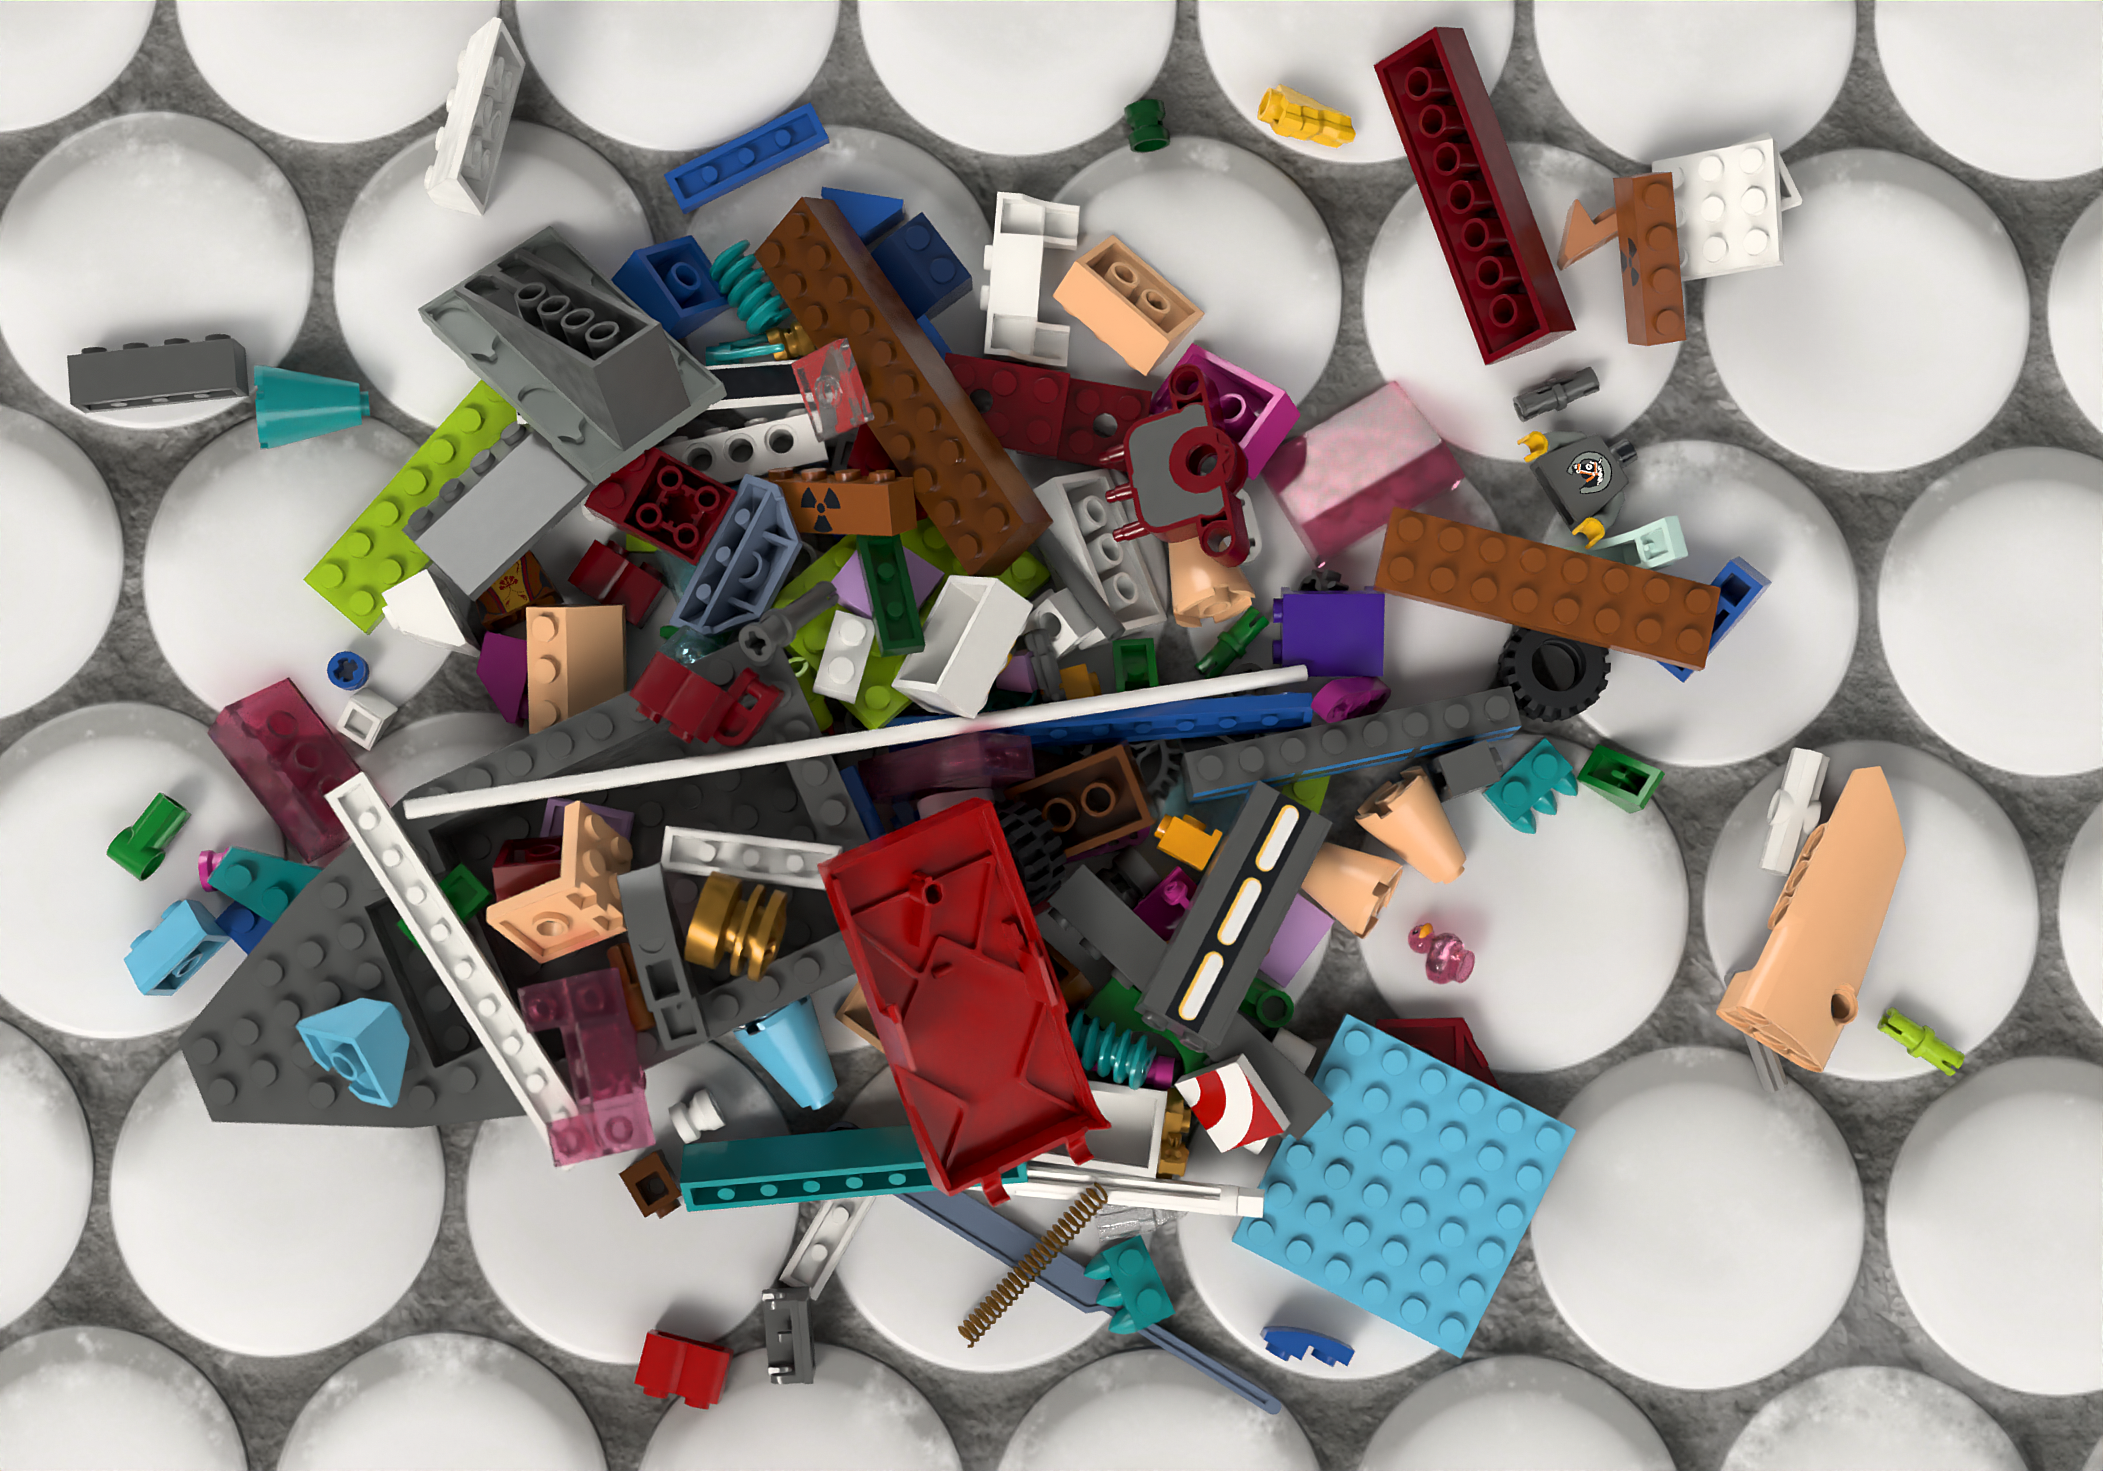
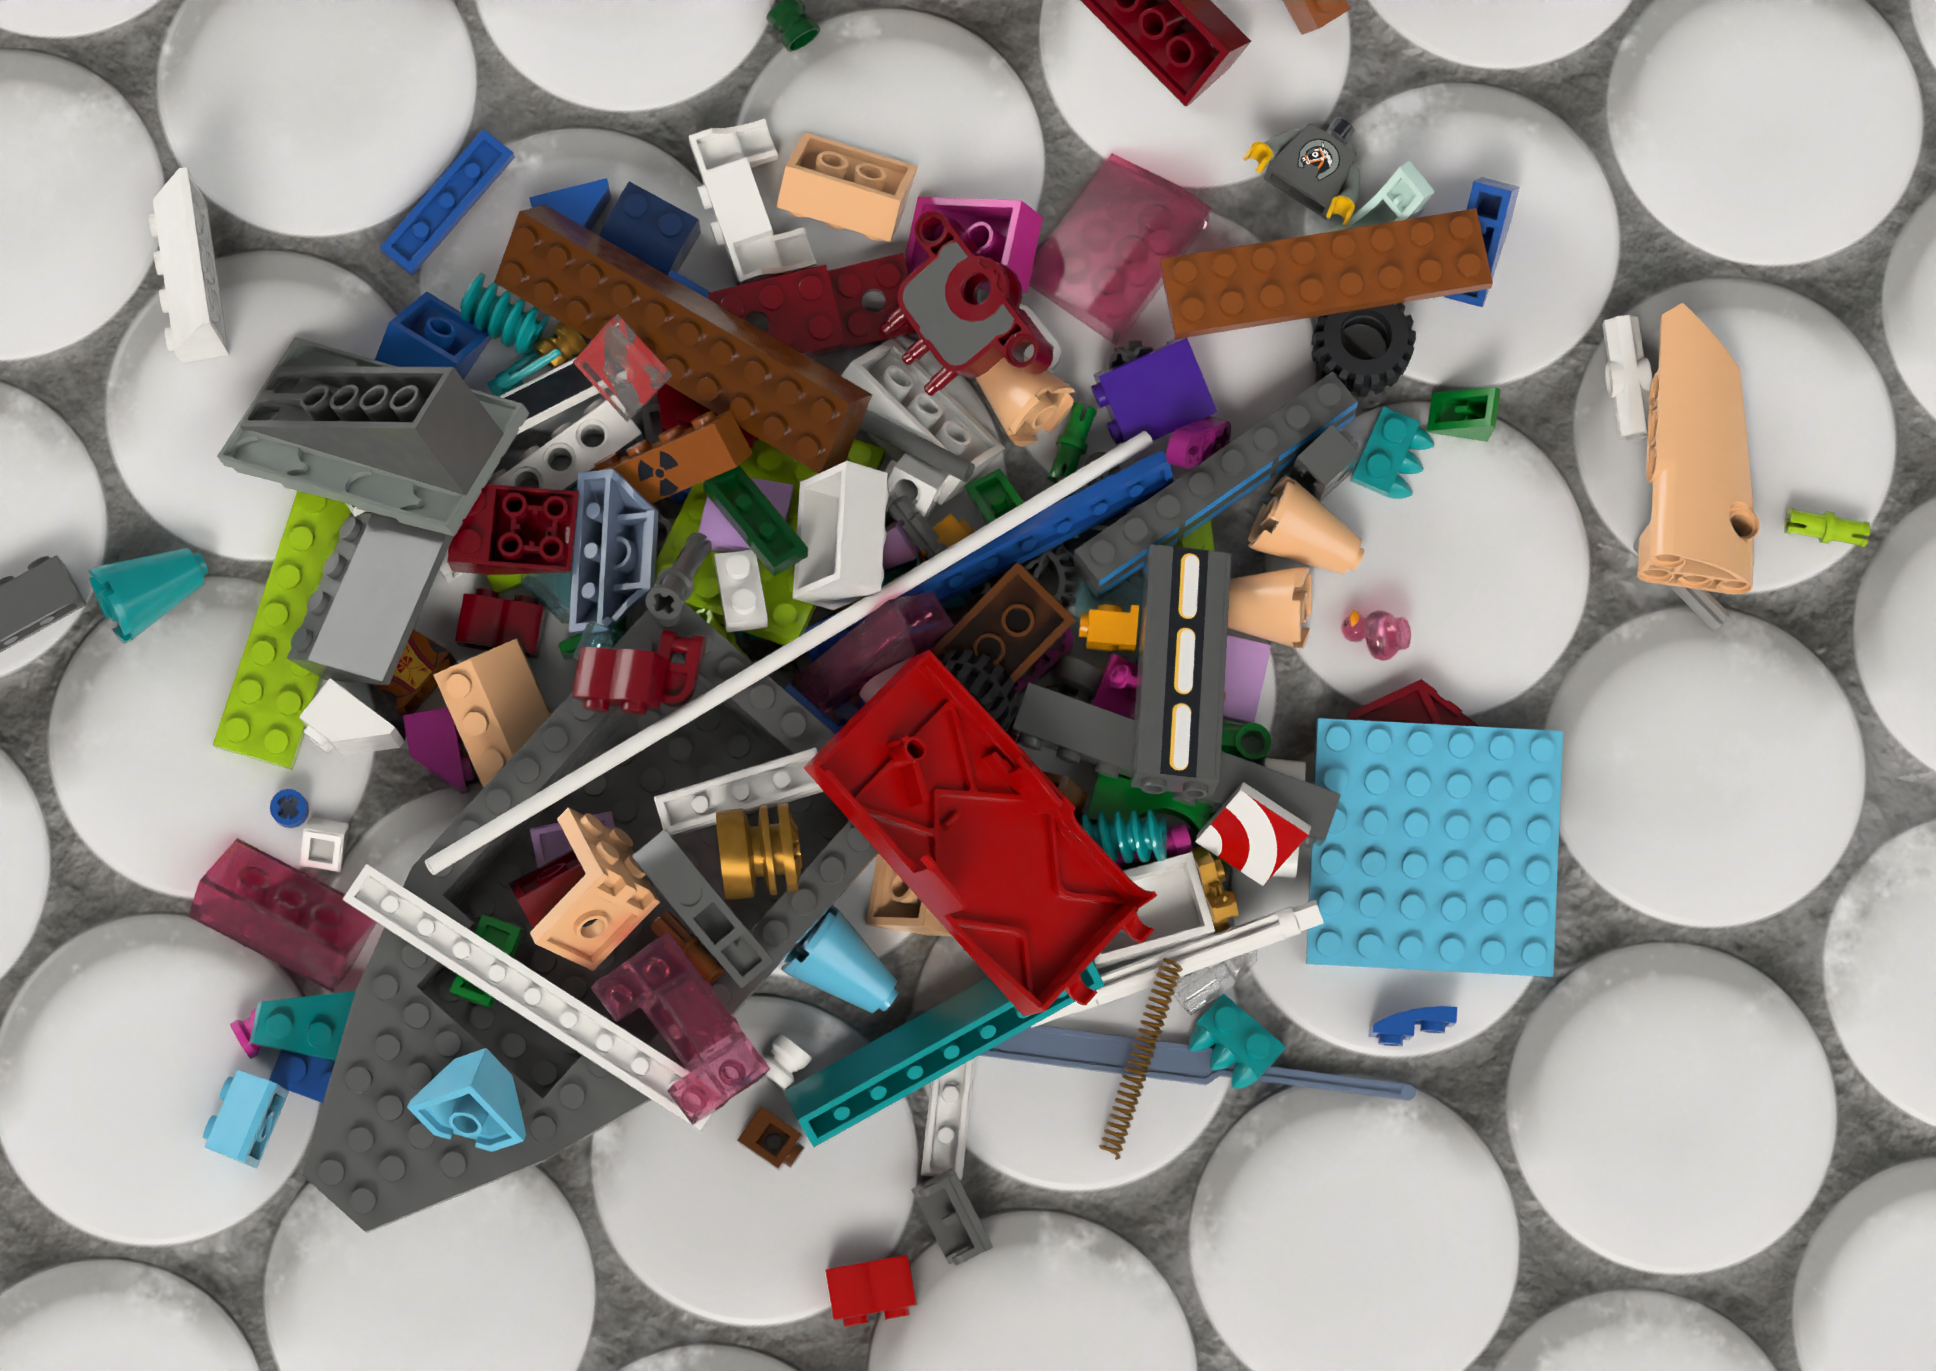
camera: 25 degrees left, 5 degrees down
green piece [106,792,192,881] -> none
dark grey pin [1513,367,1600,422] -> none

